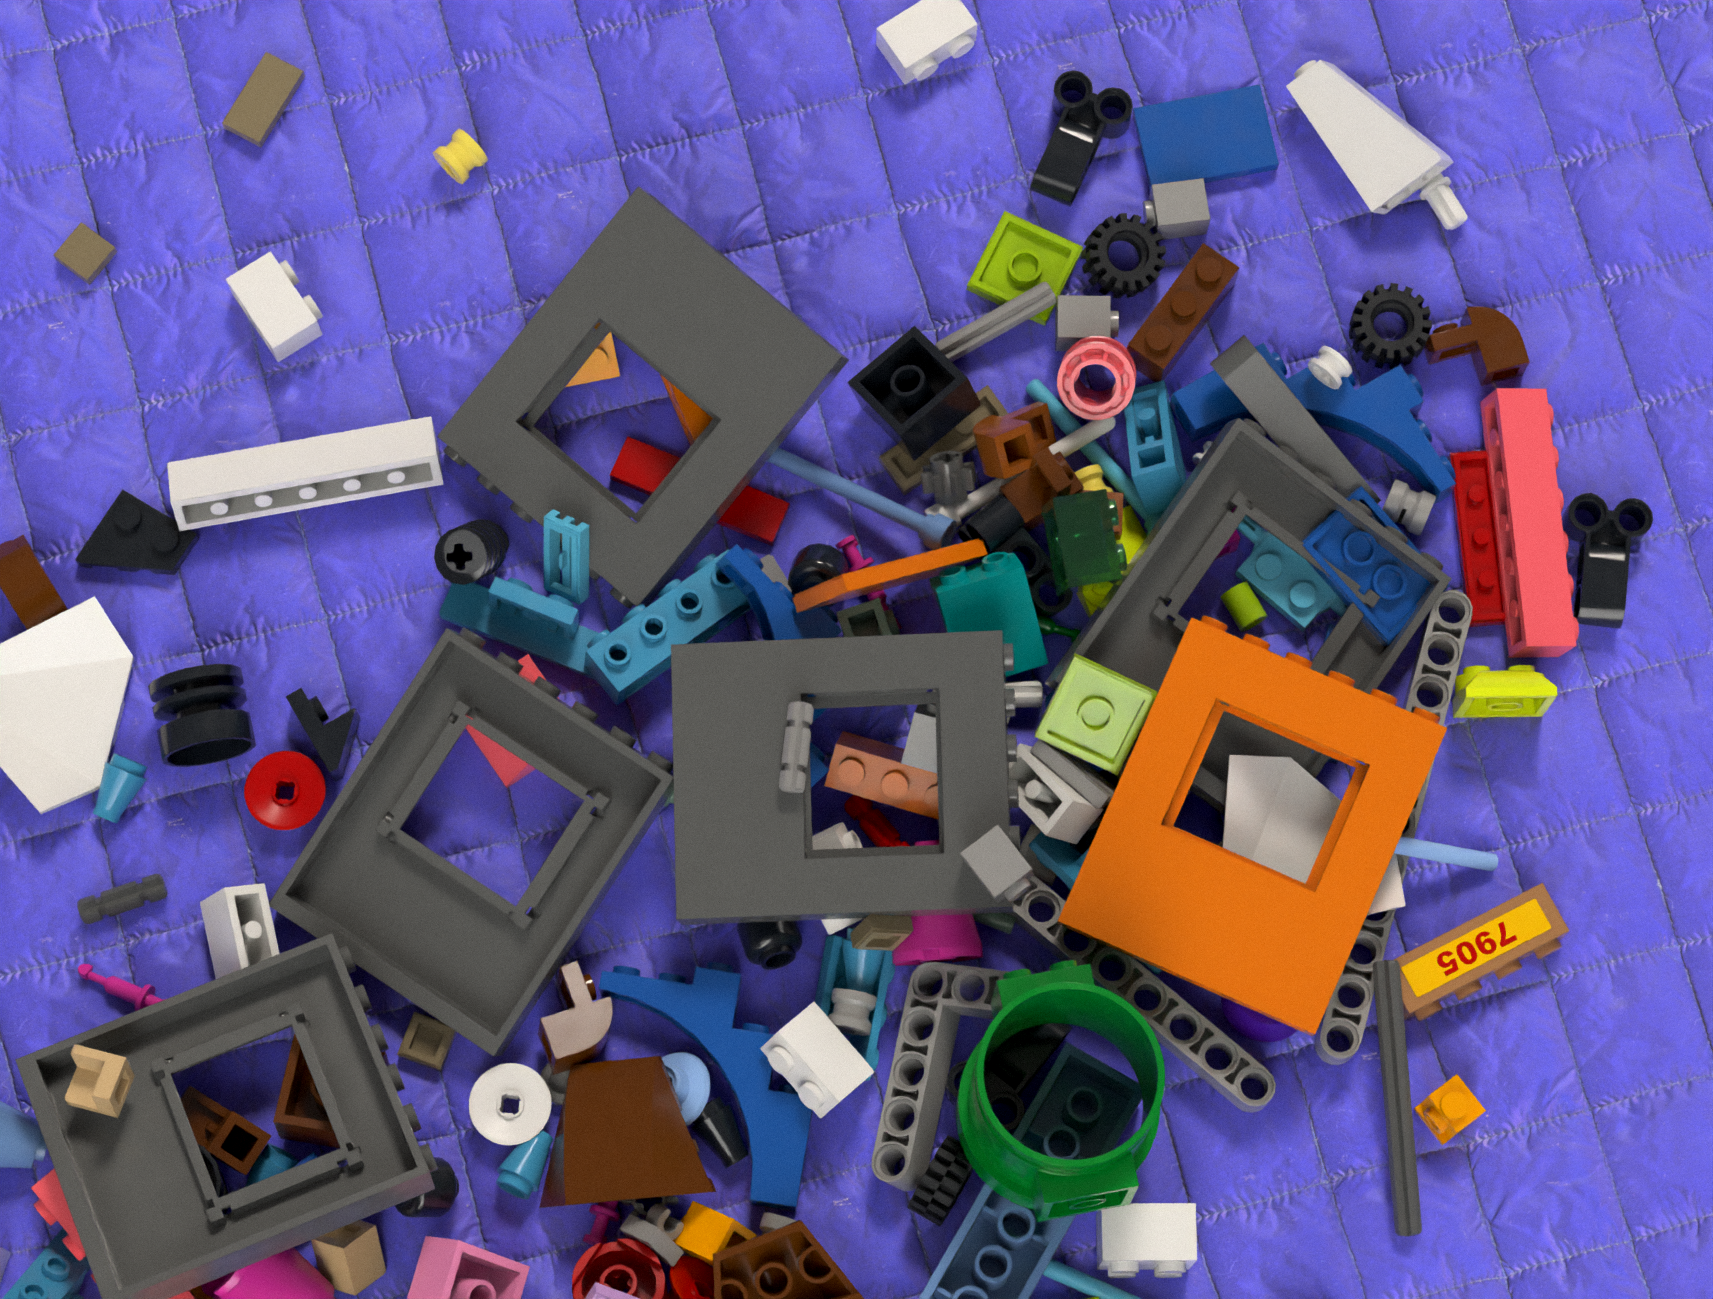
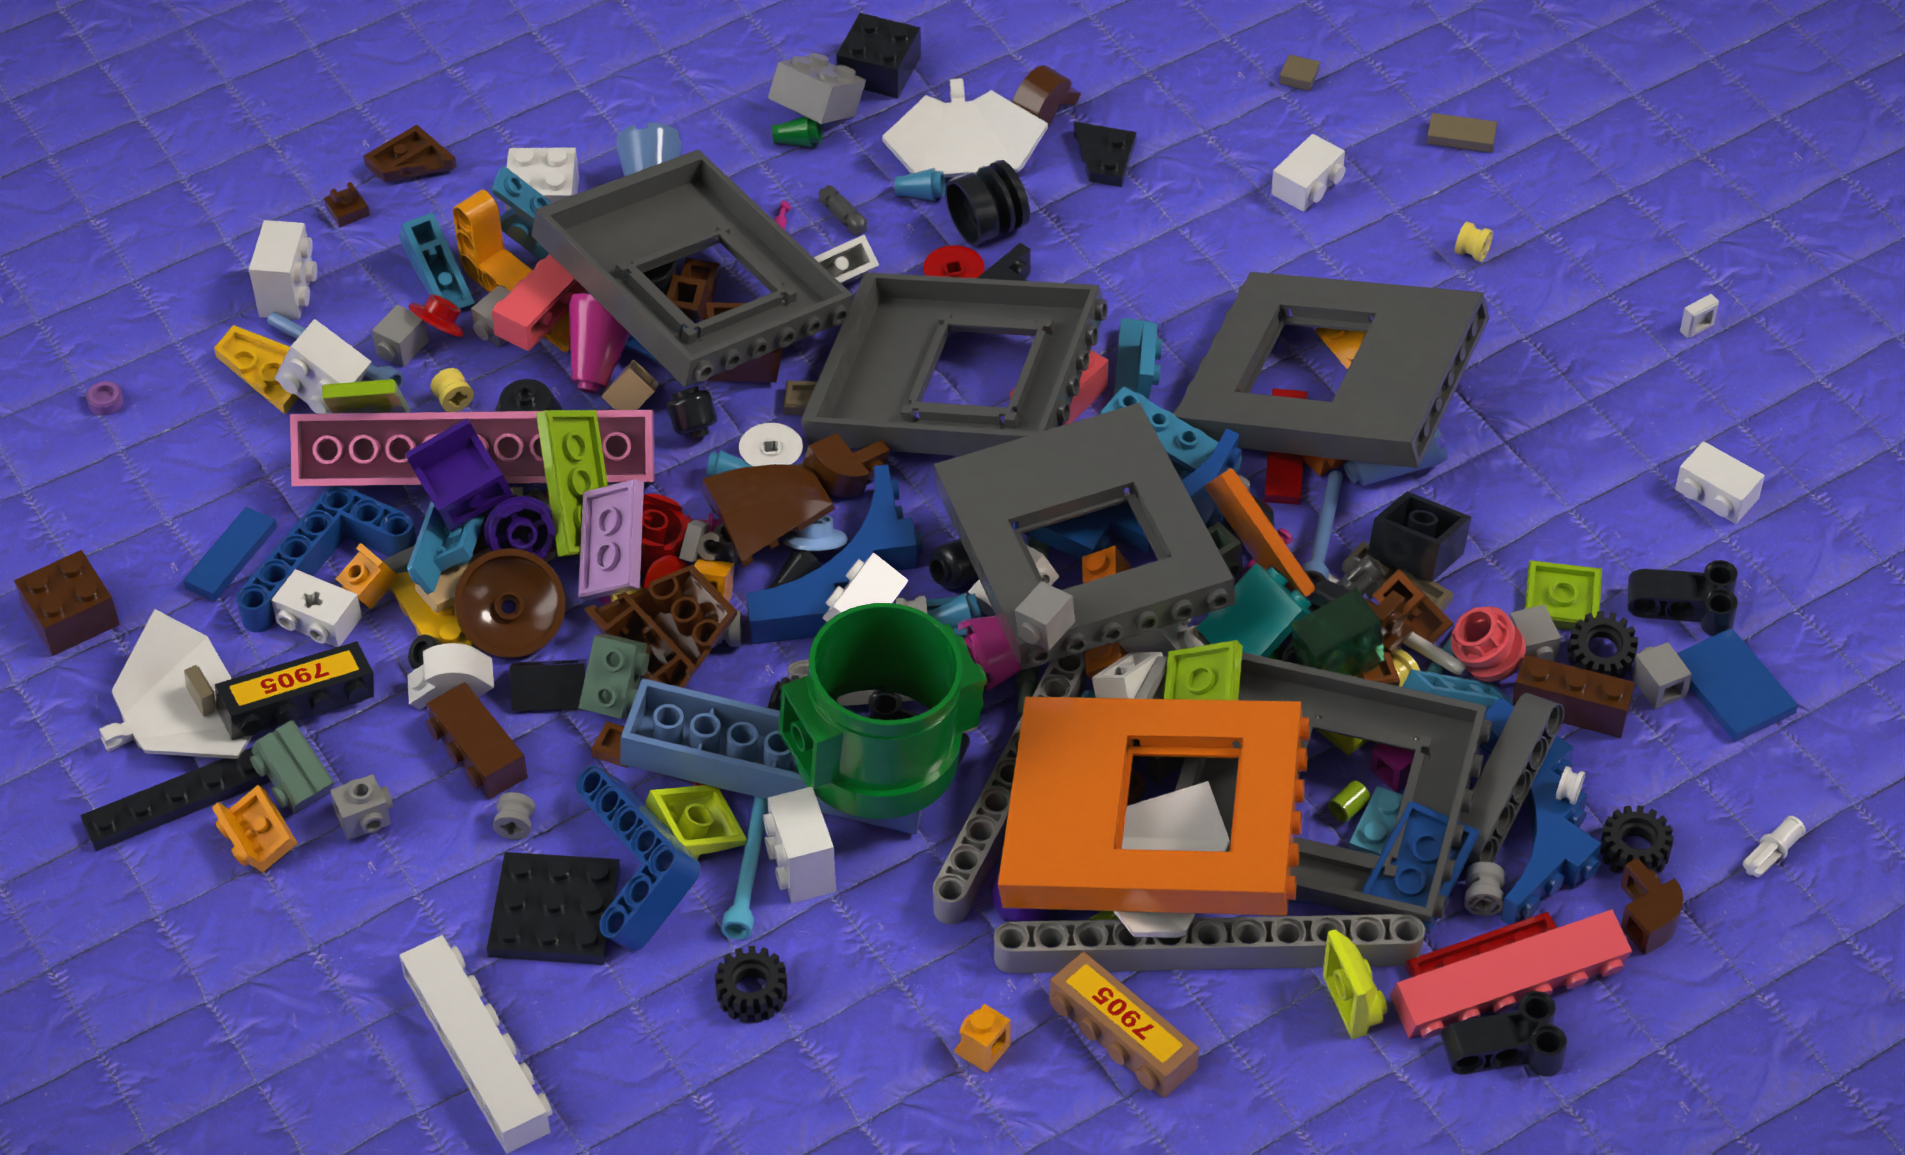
camera: 75 degrees right, 25 degrees down
tan panel [65,1044,135,1118] -> none
white brick [167,416,444,531] -> none
black piece [434,519,509,585] -> none
medium azure tile [544,510,589,604] -> none
light grey axle [779,701,814,793] -> none
dark tan tile [850,914,913,951] -> none
light grey axle [935,282,1057,362] -> none
white slope [1286,60,1454,215] -> none
dark grey axle [1372,960,1422,1236] -> none
light blue bar [1394,836,1498,871] -> none

